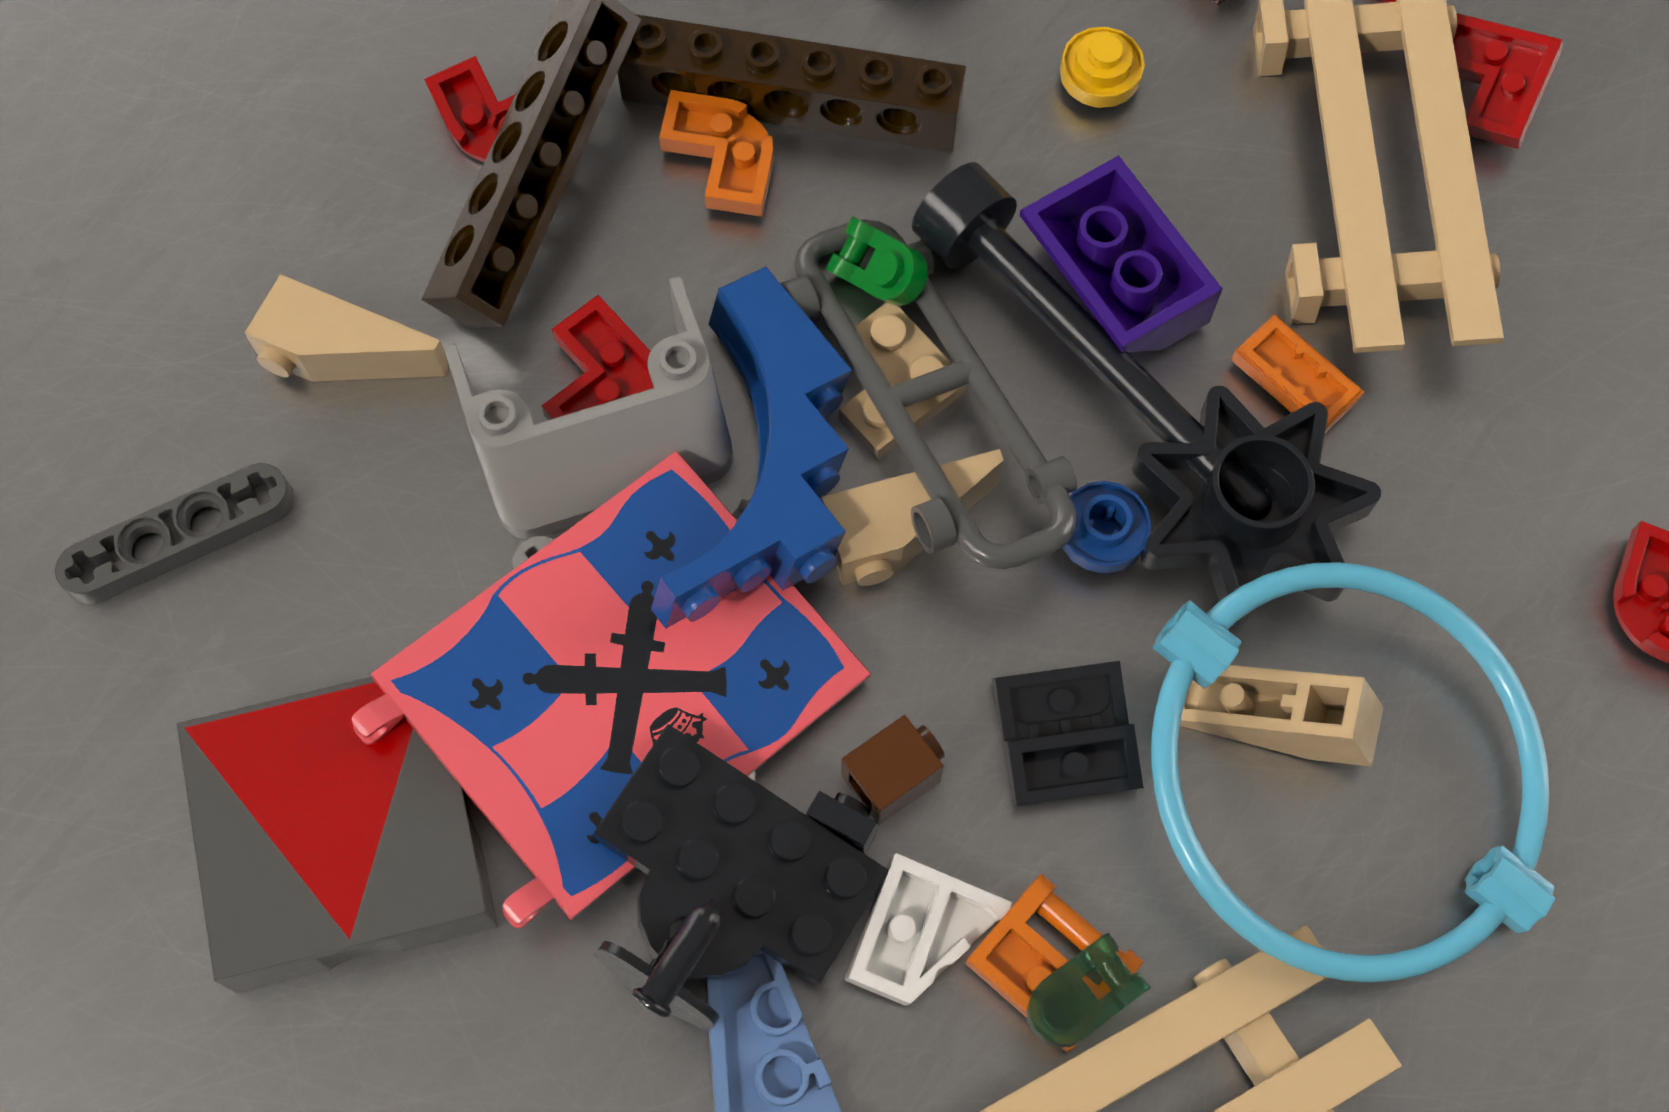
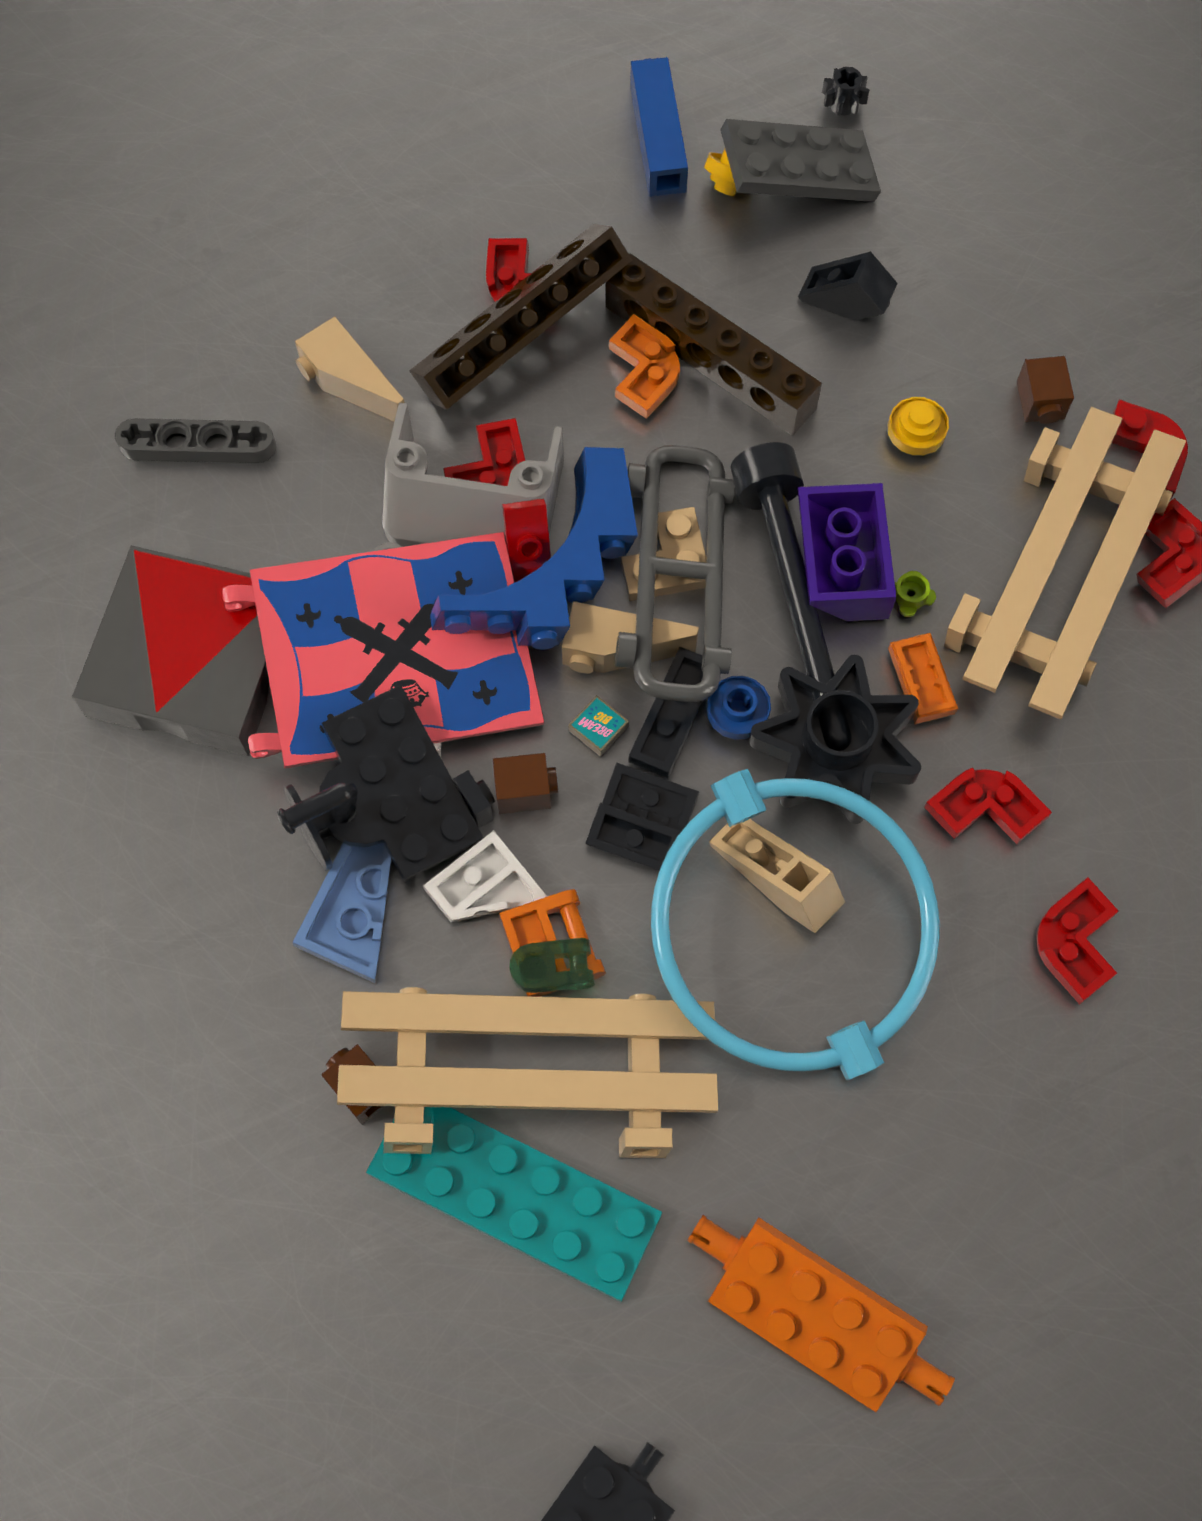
camera: 30 degrees right, 0 degrees up
green plate [826,216,928,306] -> none
none -> red plate [502,498,551,583]
none -> tile [568,695,629,757]
none -> black plate [628,647,704,778]
none -> lime plate [895,570,936,617]
none -> red plate [924,768,1052,844]

